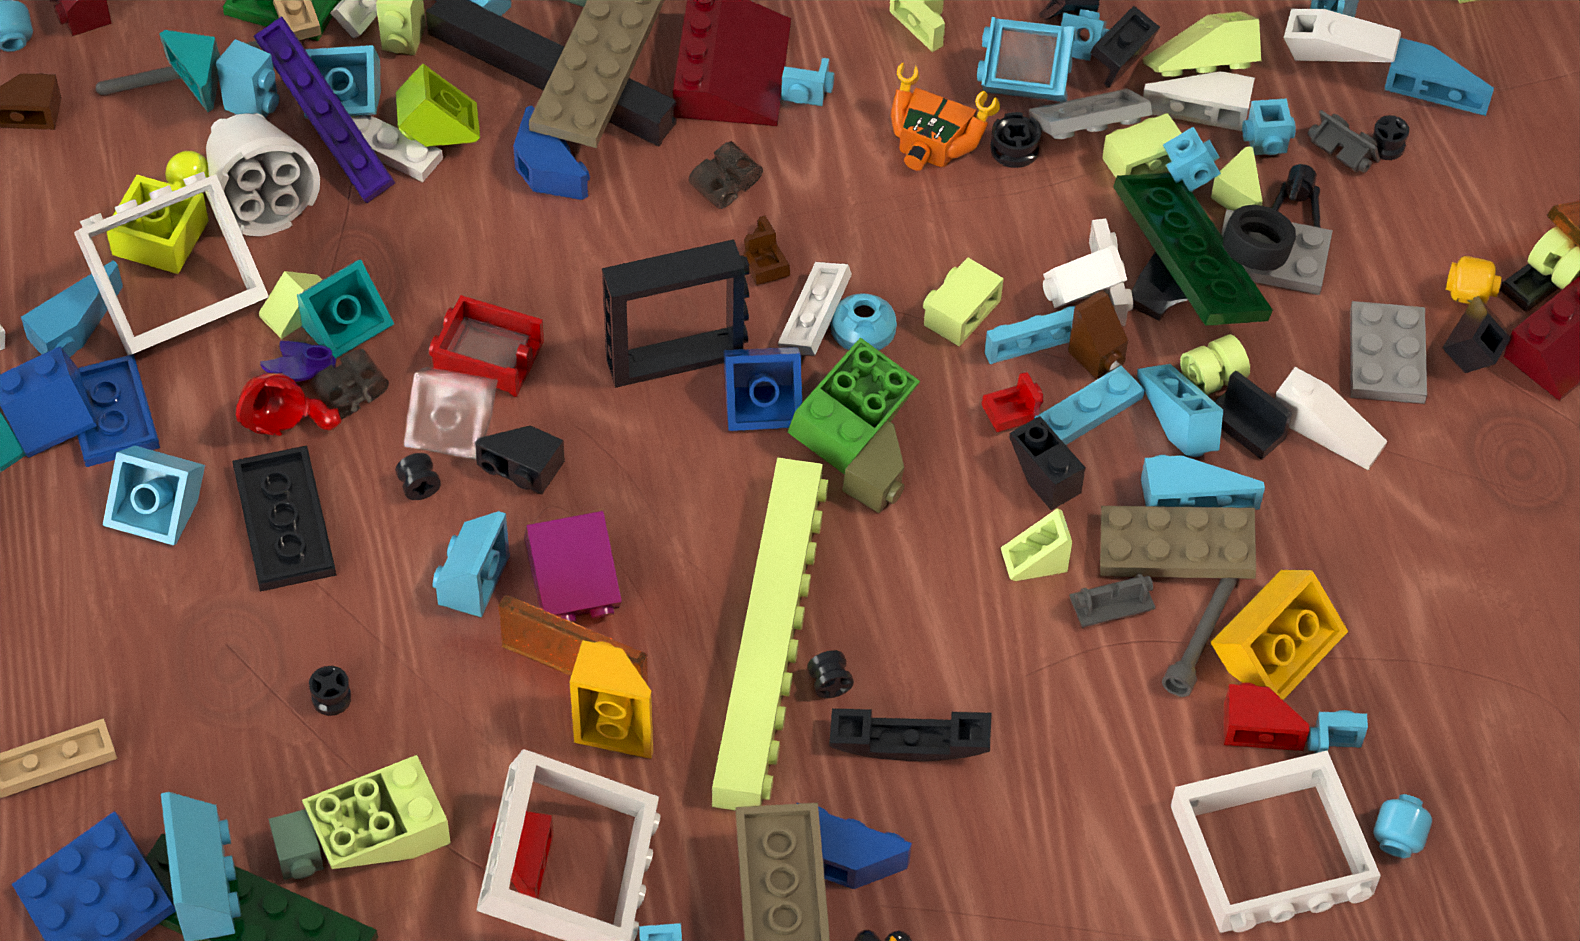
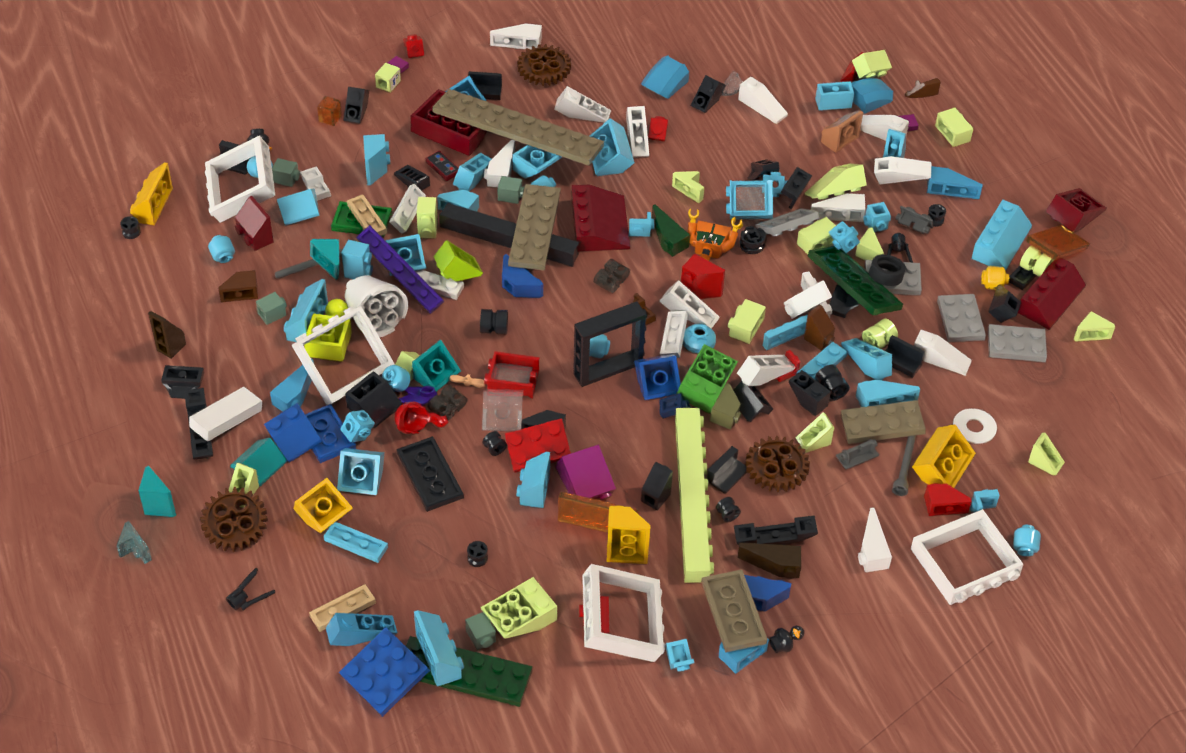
camera: 10 degrees left, 5 degrees down
none -> sand green brick [256,292,287,325]
none -> medium azure slope [284,279,328,342]
none -> yellow slope [293,478,353,533]
none -> medium azure plate [324,522,388,563]
none -> dark azure slope [326,613,398,646]
none -> medium azure brick [340,410,375,443]
none -> black slope [345,371,402,428]
none -> medium azure head [382,365,410,392]
none -> light nougat piece [450,374,486,388]
none -> black wheel [480,309,508,334]
none -> red plate [505,418,571,472]
none -> medium azure head [590,334,610,358]
none -> black slope [641,462,673,511]
none -> dark green slope [652,204,690,257]
none -> white slope [660,280,720,329]
none -> dark blue bracket [660,393,691,419]
none -> red slope [681,254,725,299]
none -> black panel [707,446,747,494]
none -> black panel [733,380,773,422]
none -> white slope [737,355,796,386]
none -> dark brown slope [738,543,801,579]
none -> reddish brown gear [745,436,810,493]
none -> black wheel [815,364,850,401]
none -> white slope [858,508,892,572]
none -> white gear [953,409,997,444]
none -> medium azure slope [971,200,1032,271]
none -> light grey plate [988,324,1047,362]
none -> yellowish green slope [1028,432,1065,475]

